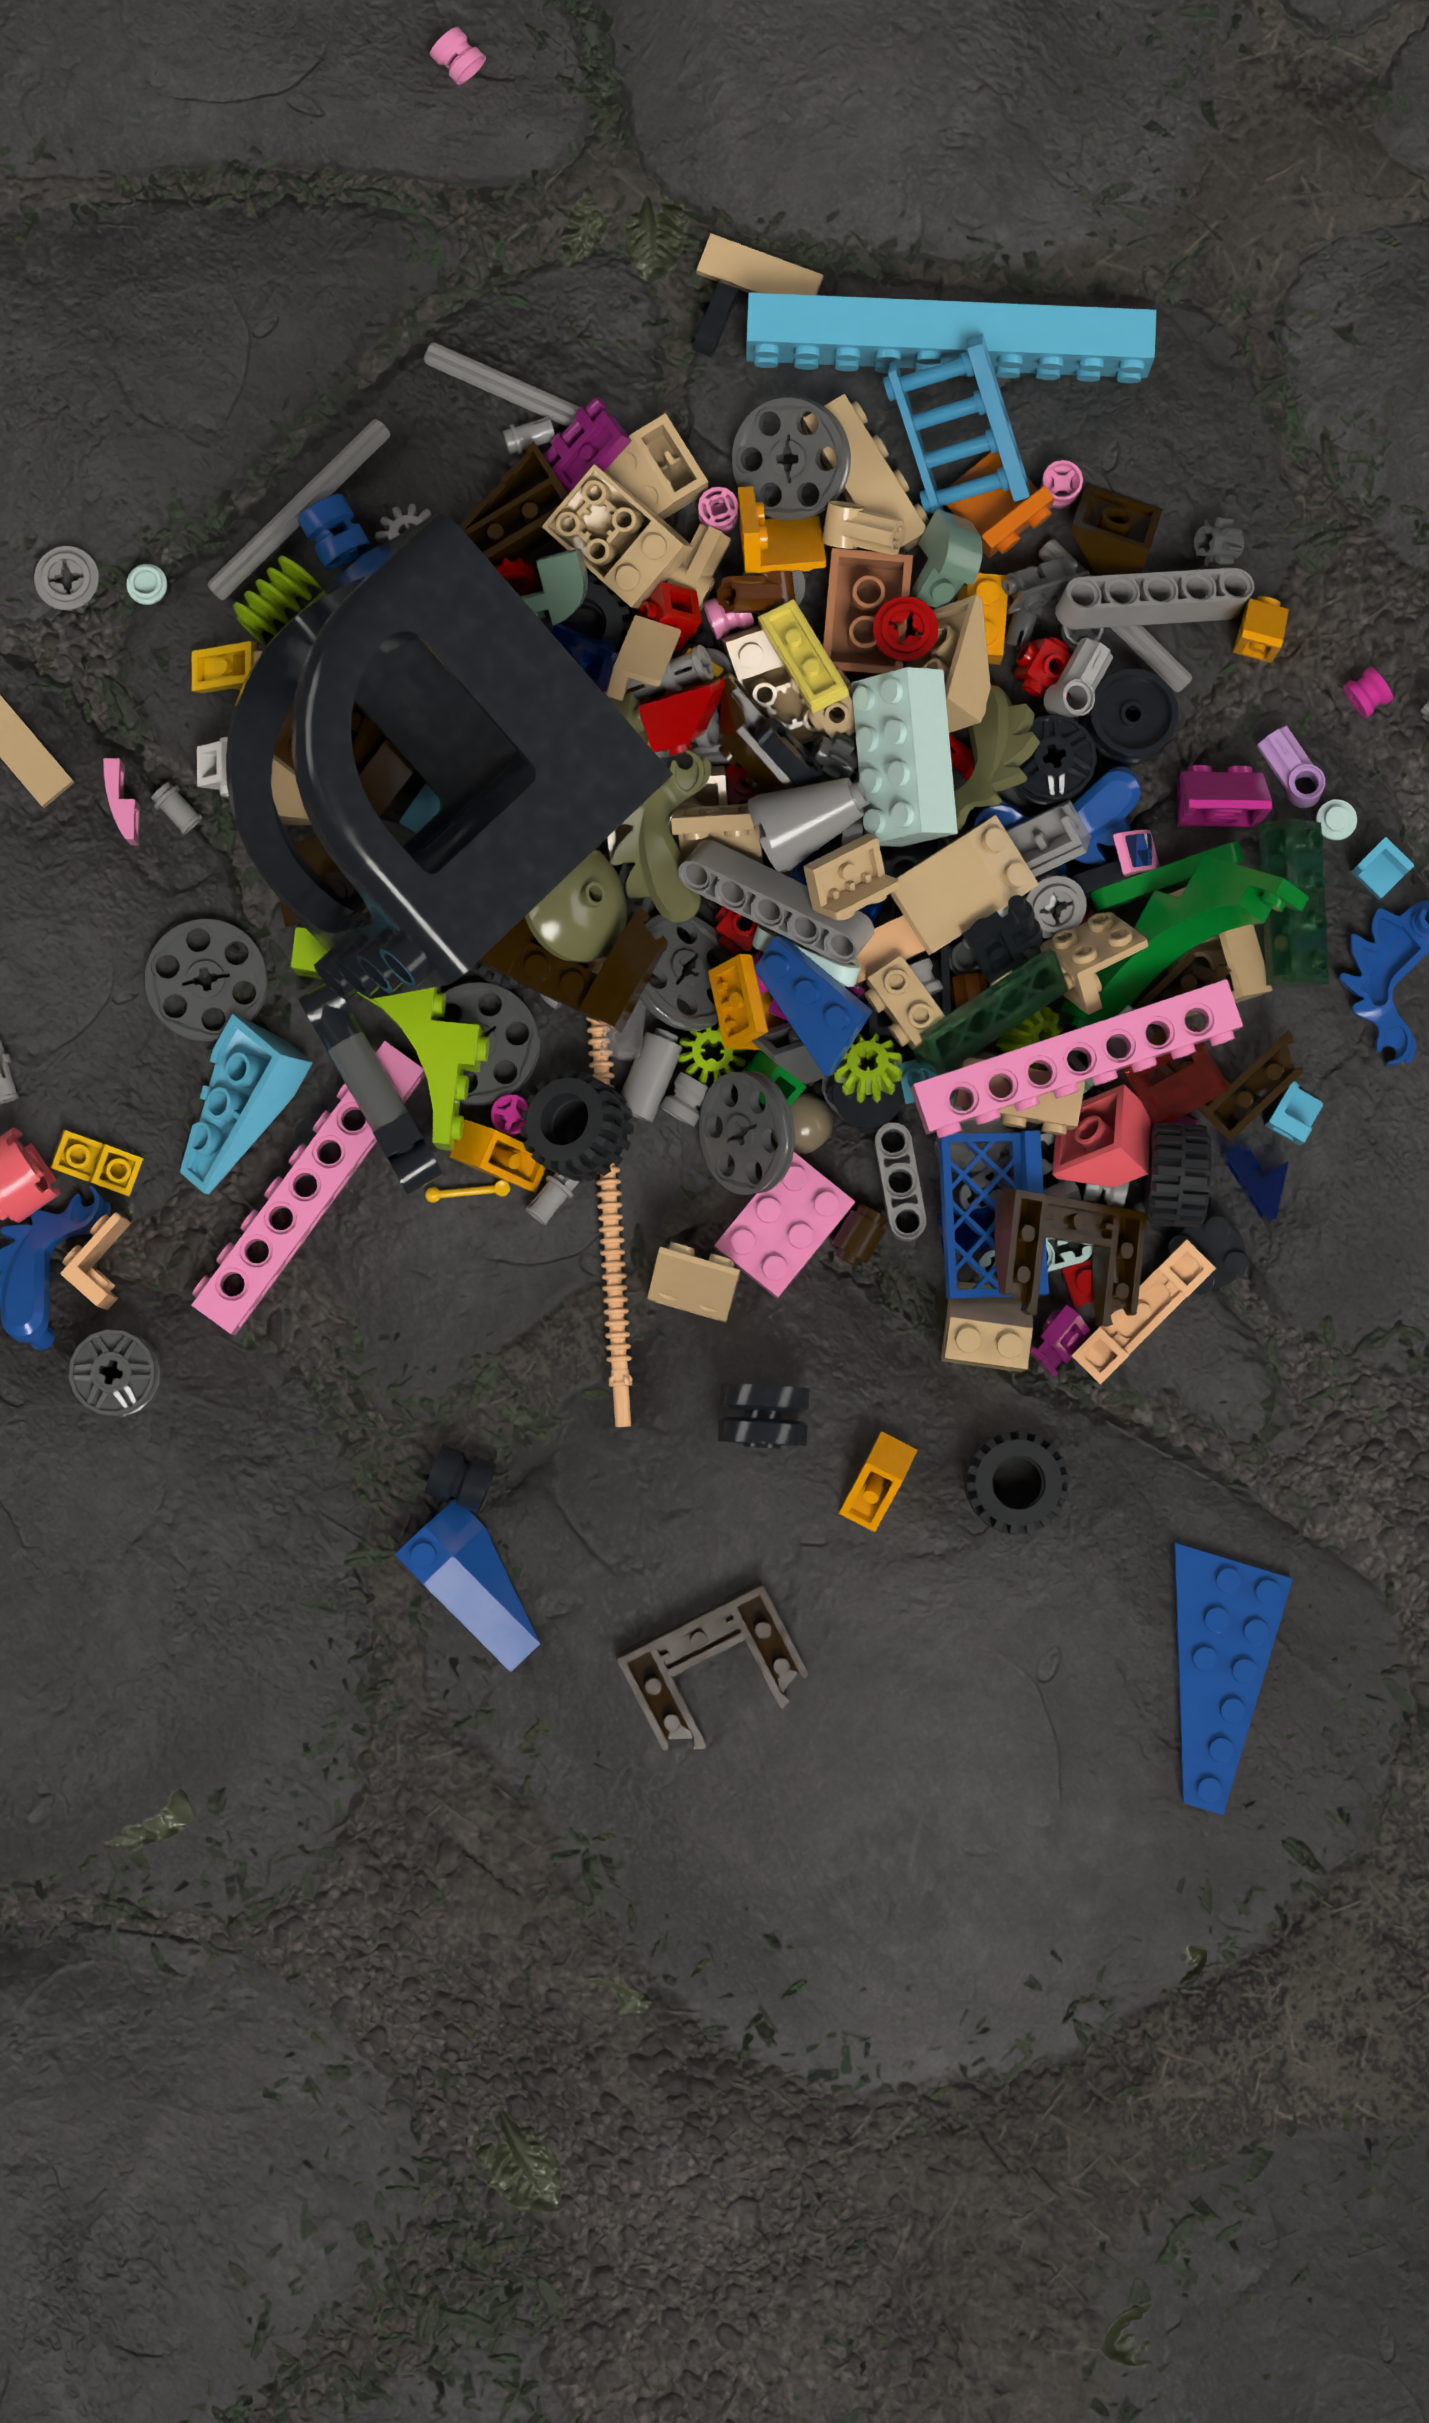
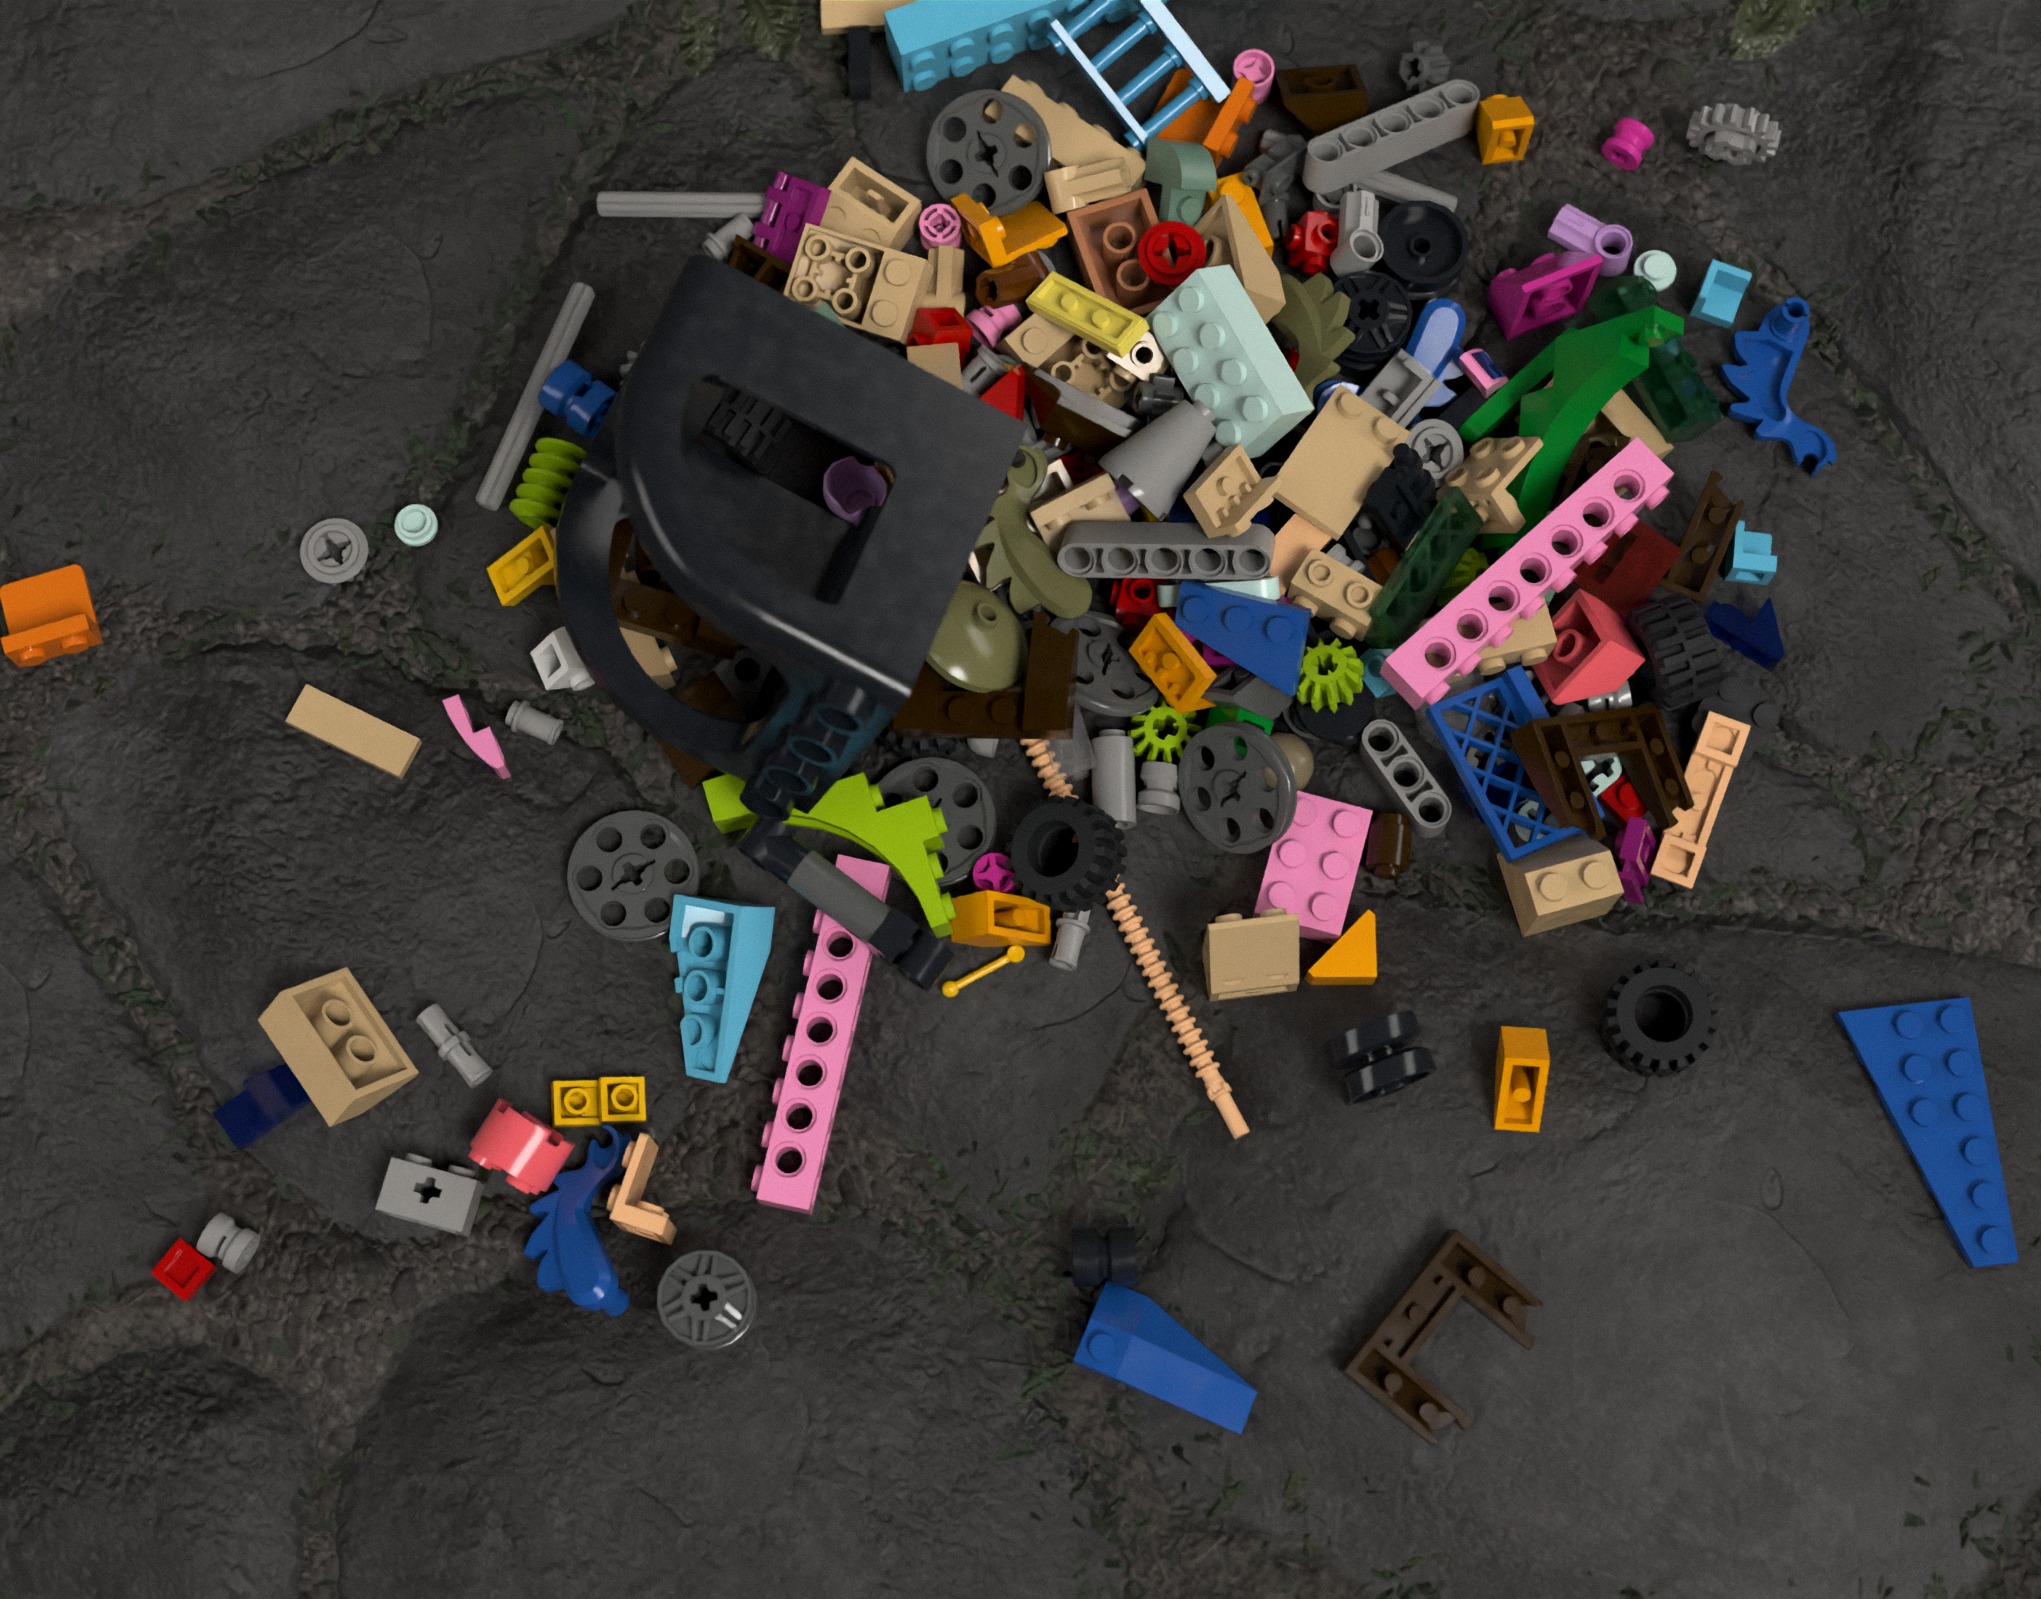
camera: 25 degrees left, 10 degrees down
black beam [754,718,823,787] -> none
none -> light orange slope [1305,909,1377,985]

